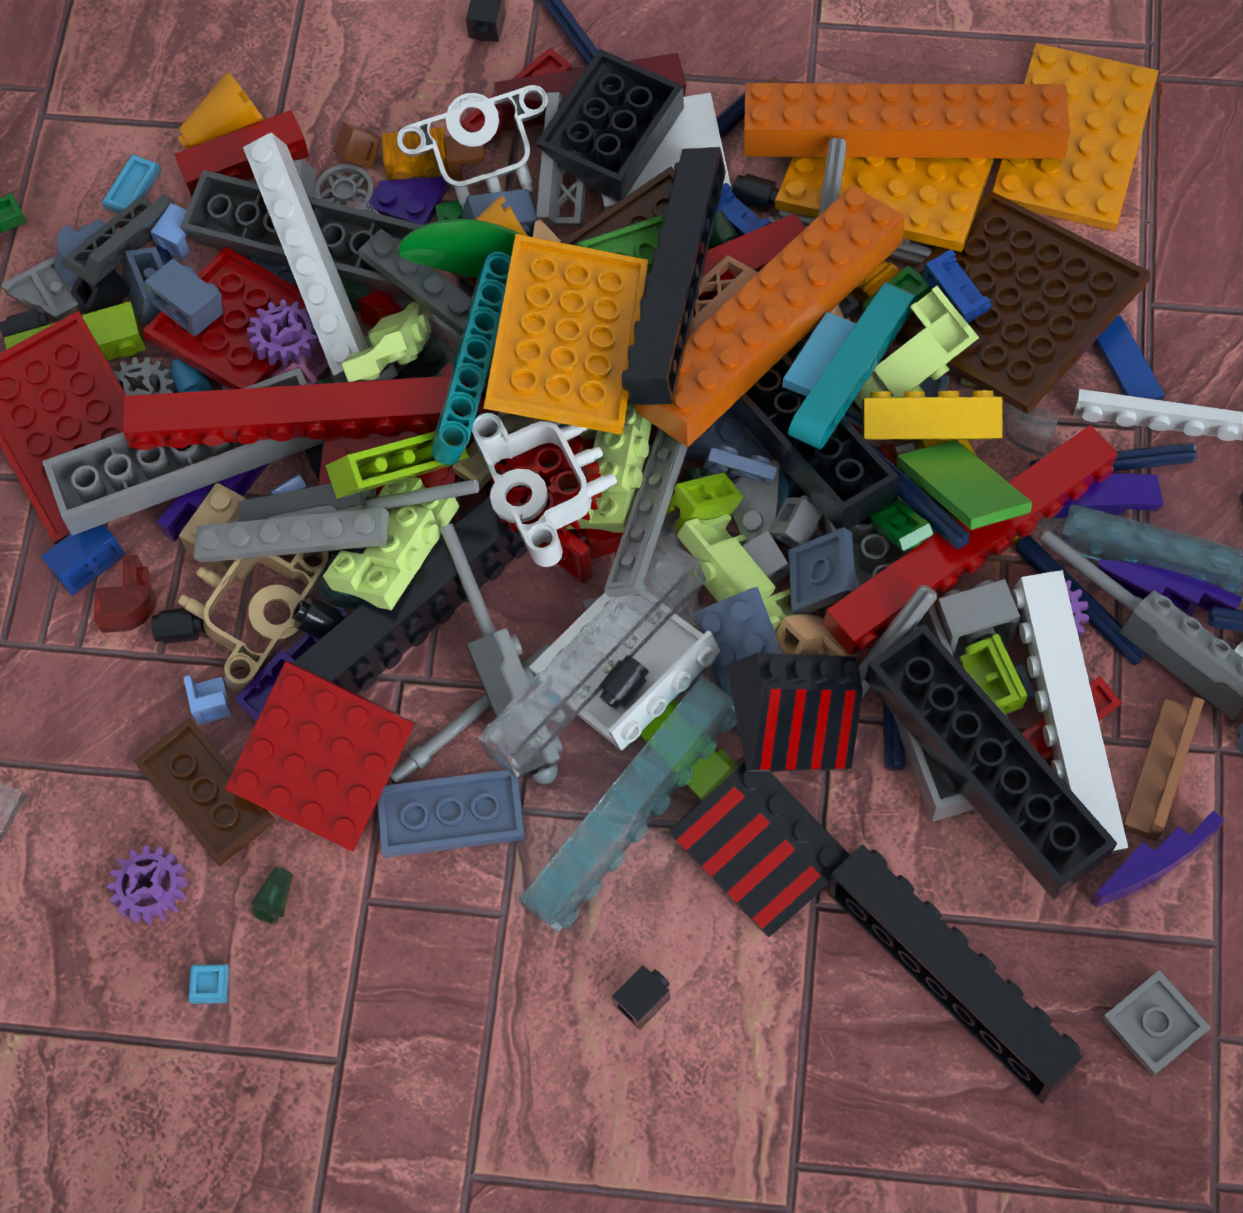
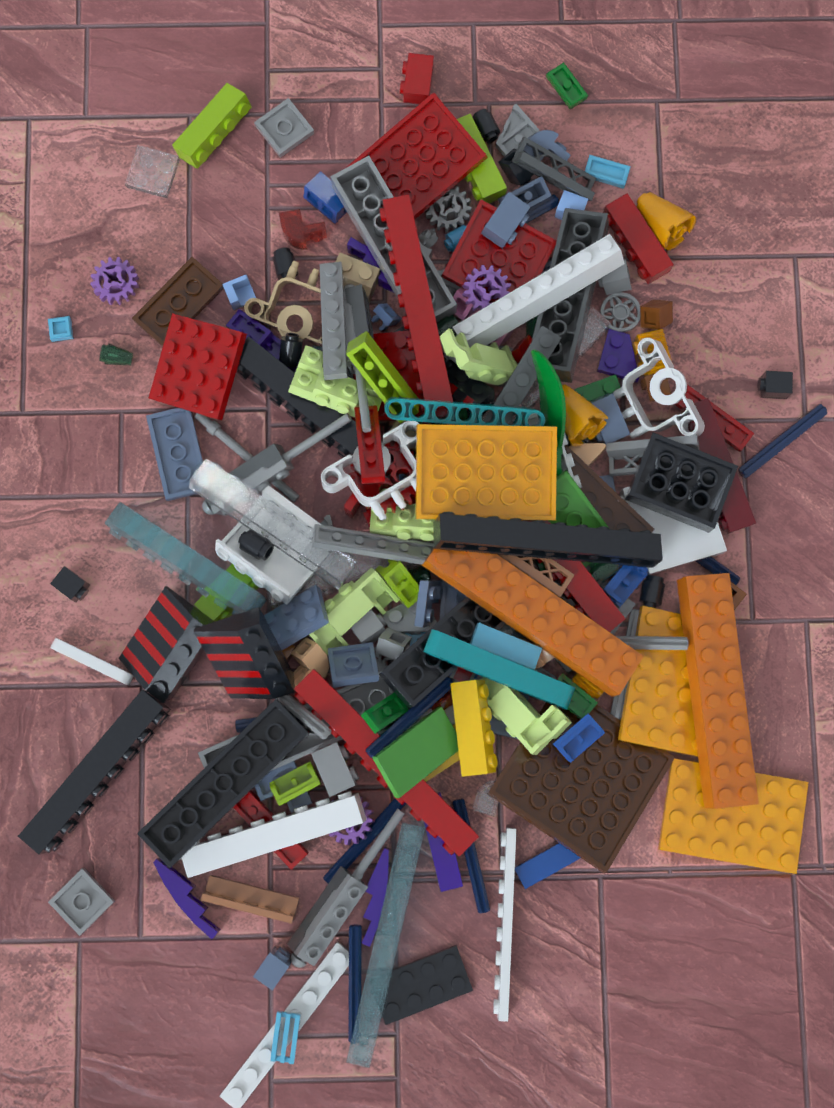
camera: 75 degrees right, 15 degrees up
none -> white beam [50,638,134,686]
none -> red plate [354,405,385,484]

